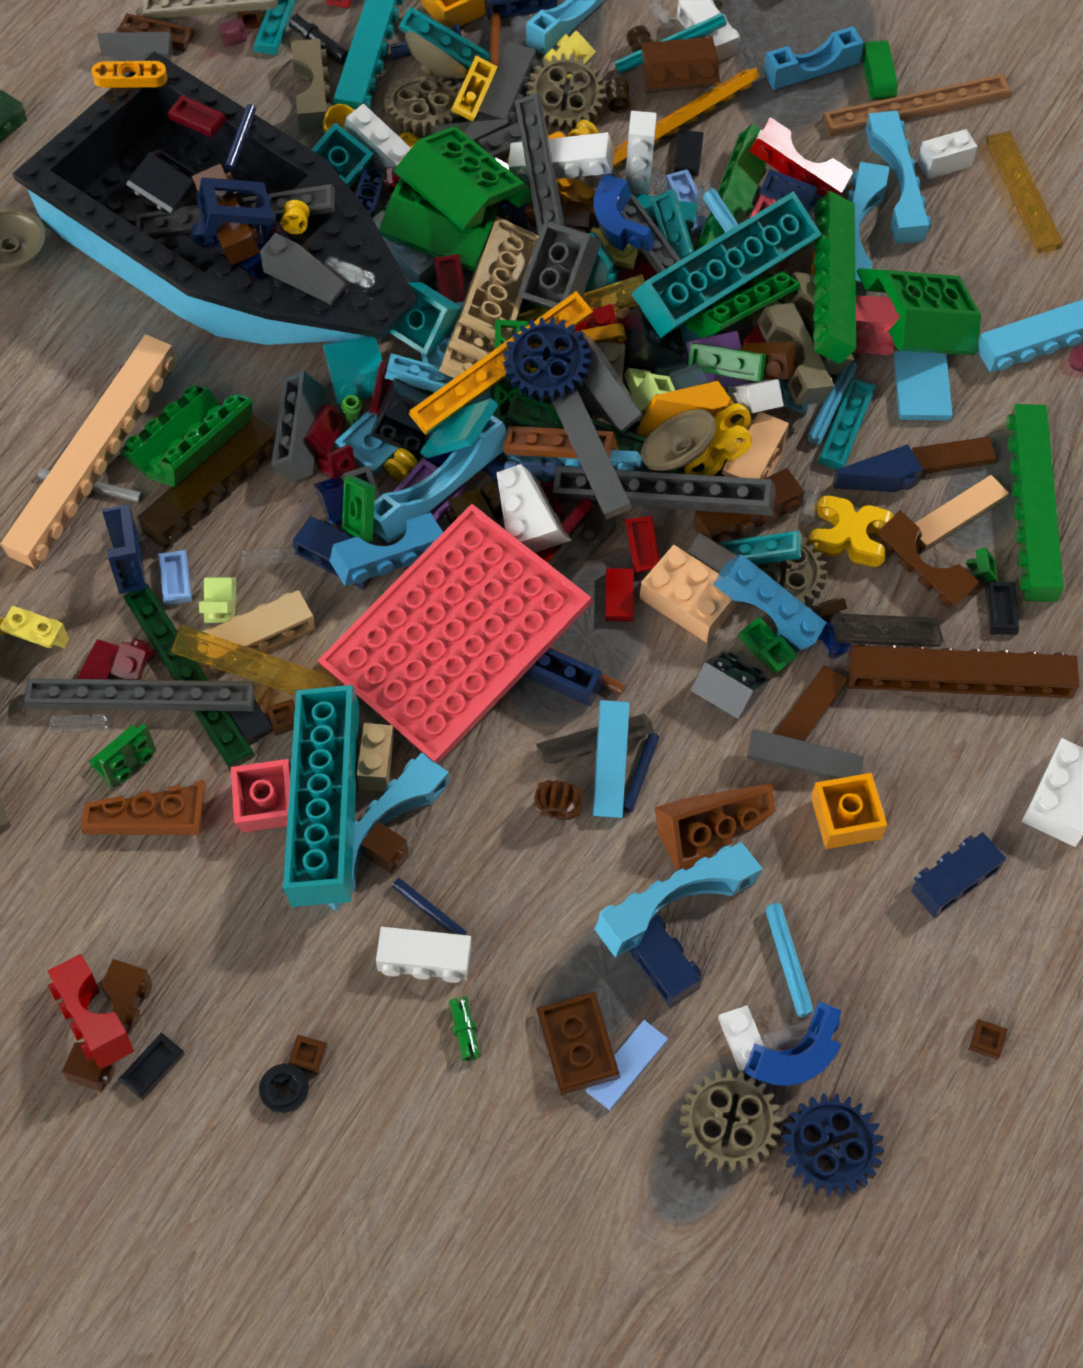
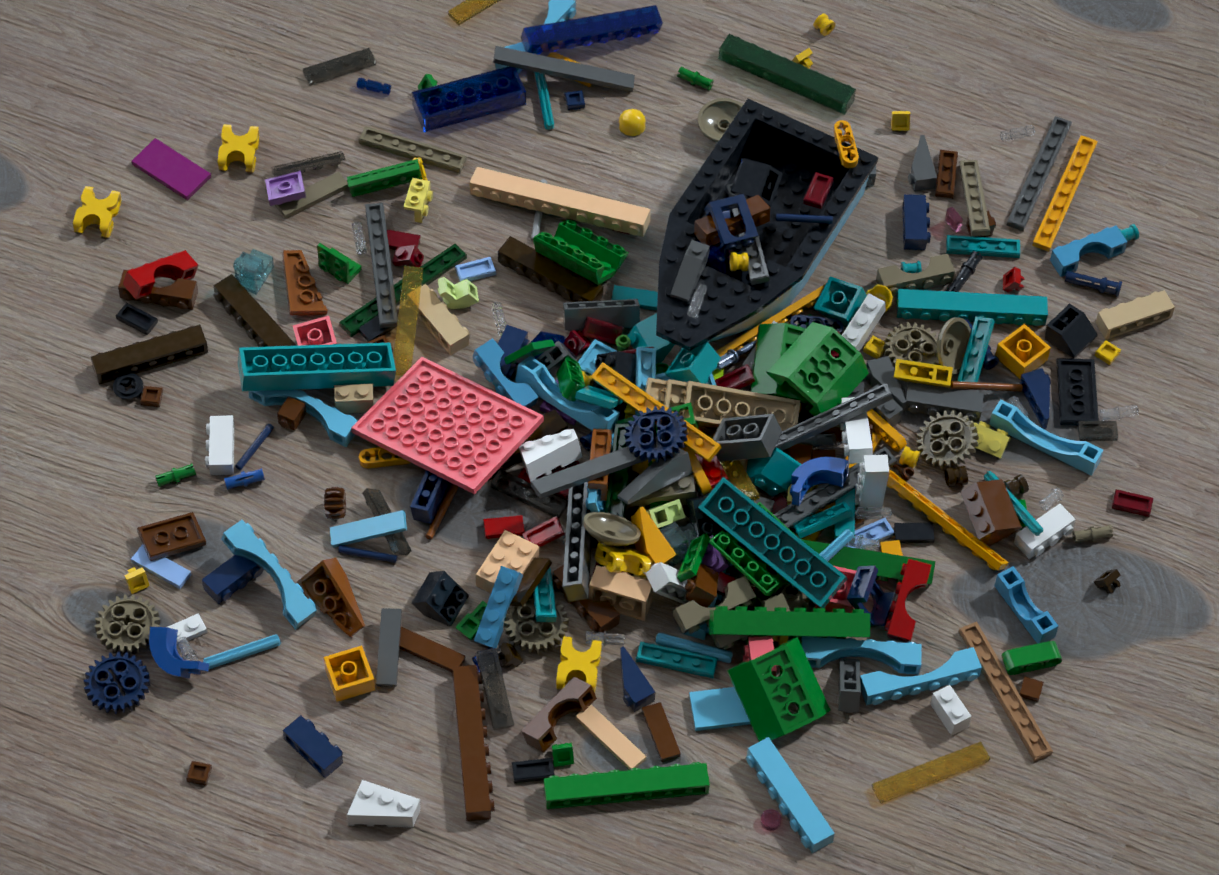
camera: 80 degrees right, 5 degrees down
dark blue panel [102,504,147,594] -> none
medium blue axle [505,461,558,476] -> none
none -> dark brown brick [91,325,208,385]
none -> yellow tile [124,567,150,594]
none -> dark brown brick [213,274,297,347]
none -> blue pin [224,468,265,490]
none -> clear light blue brick [233,249,274,295]
none -> light orange beam [359,447,411,469]
none -> green beam [556,357,585,401]
none -> teal tile [611,285,658,311]
none -> dark grey slope [838,658,861,713]
none -> light orange tile [880,540,903,556]
none -> yellow tile [891,111,910,131]
none -> teal bush [901,261,922,273]
none -> dark blue brick [902,194,931,250]
none -> reddish brown tile [1020,676,1044,702]

